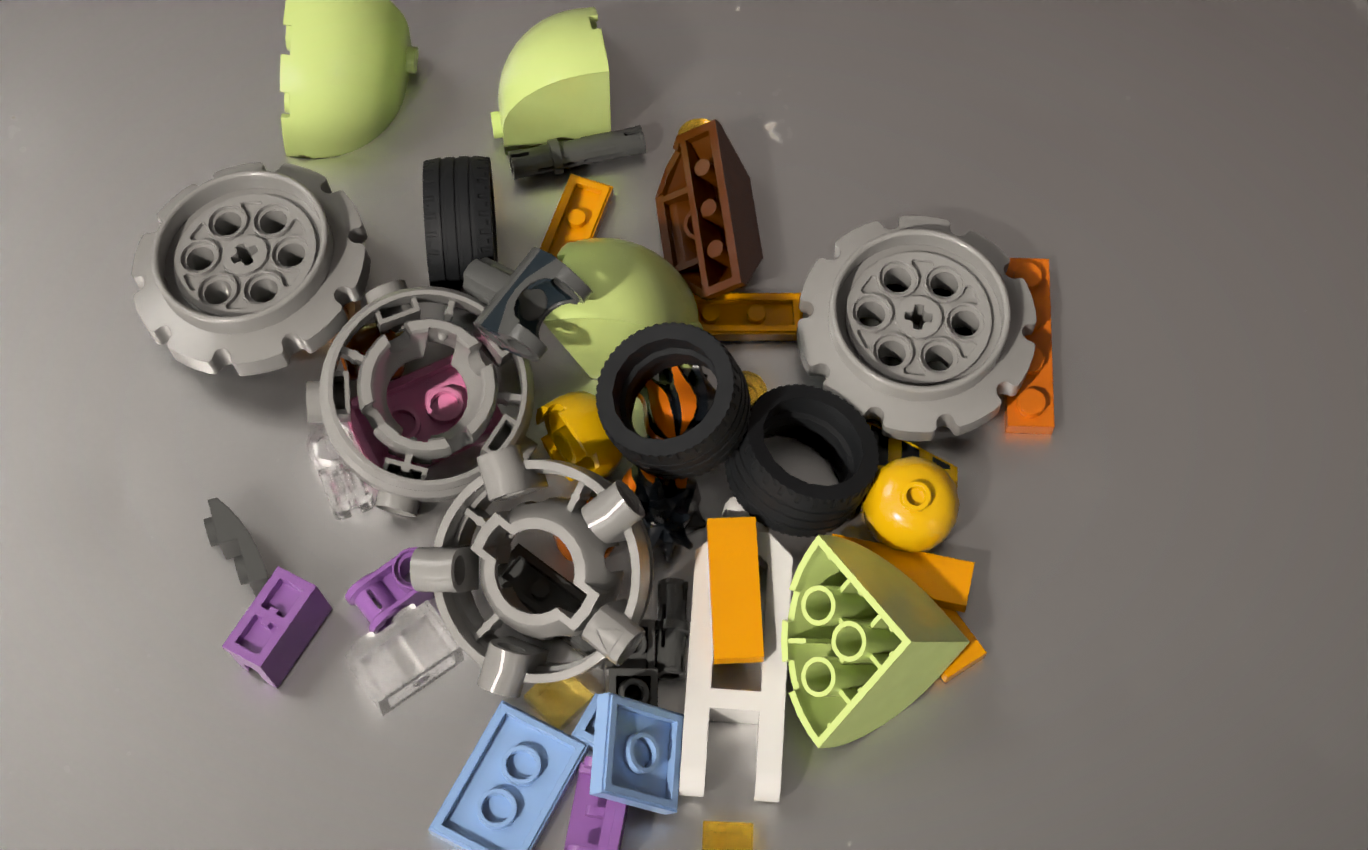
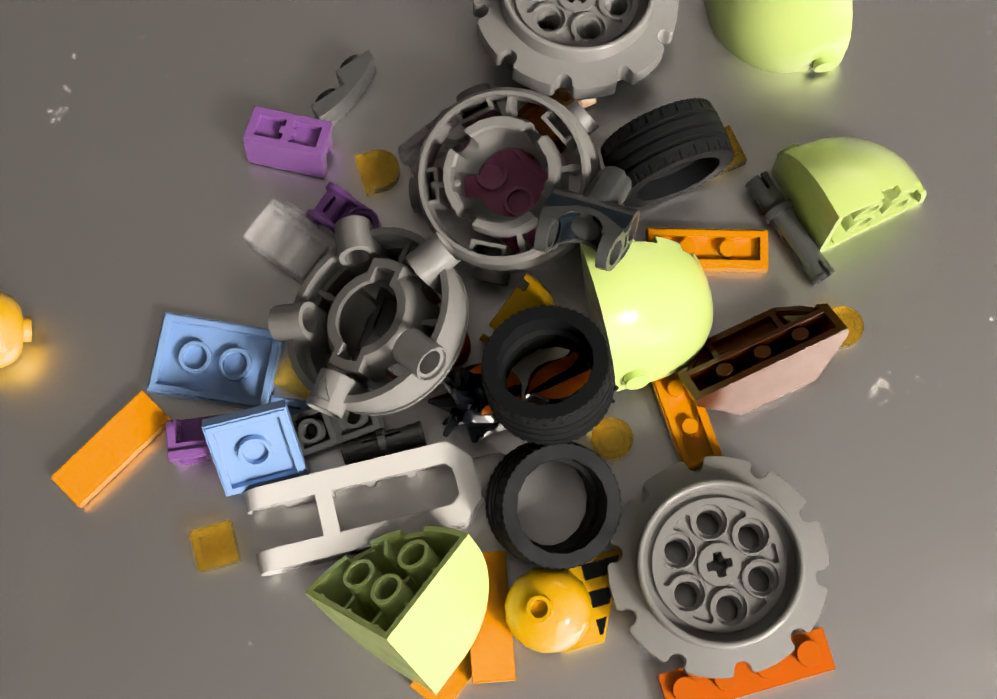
camera: 80 degrees right, 10 degrees up
light orange tile [706,516,764,664] -> none
none -> clear yellow tile [355,149,400,196]

